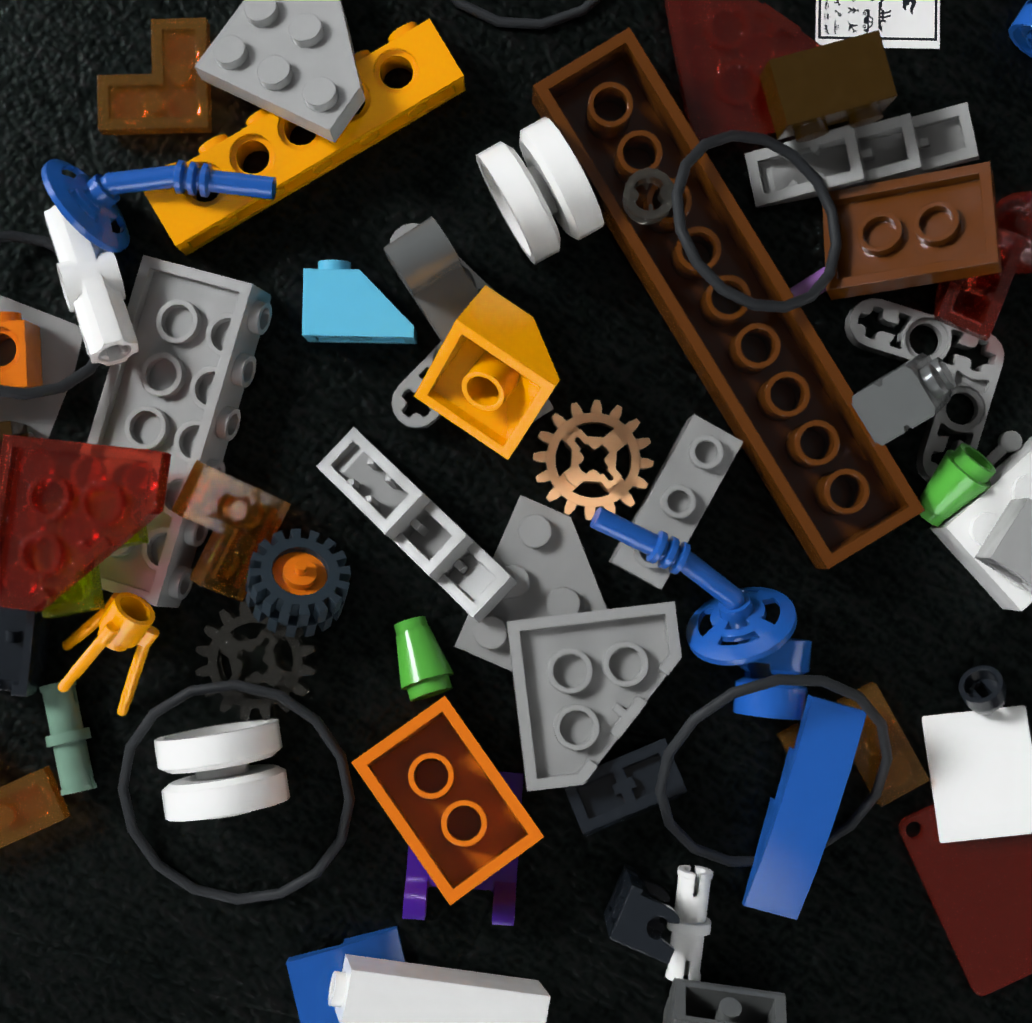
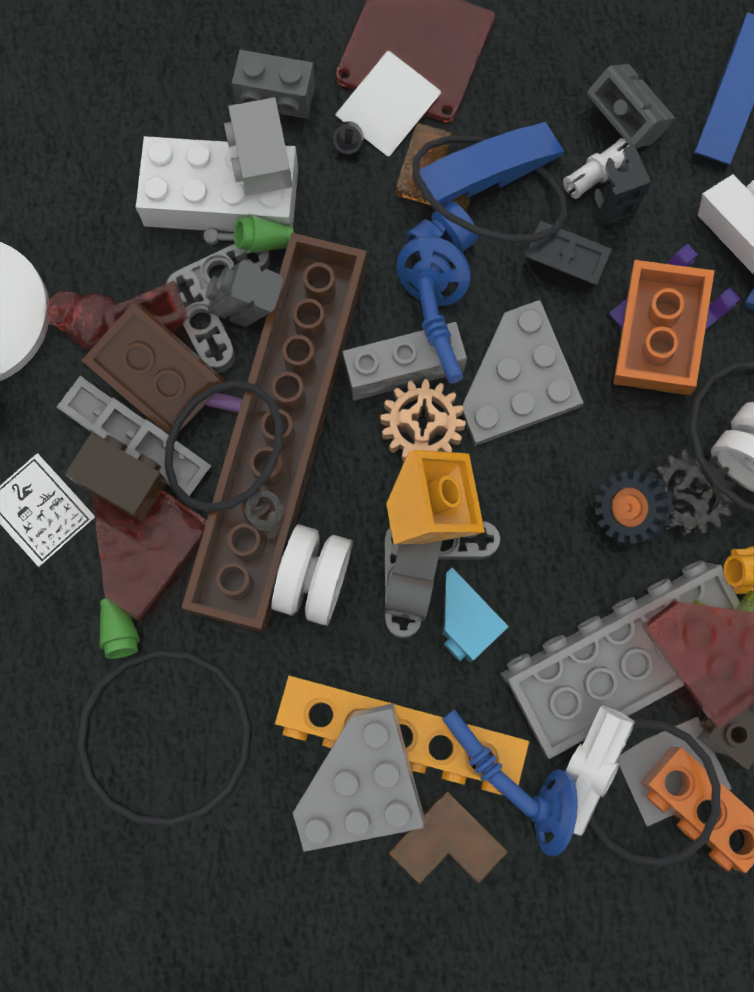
camera: 135 degrees left, 10 degrees down
clear orange plate [171,460,291,602] -> none
light grey slope [316,427,518,623] -> none
bright green cone [394,616,454,702] -> none
light grey plate [506,601,682,792] -> none

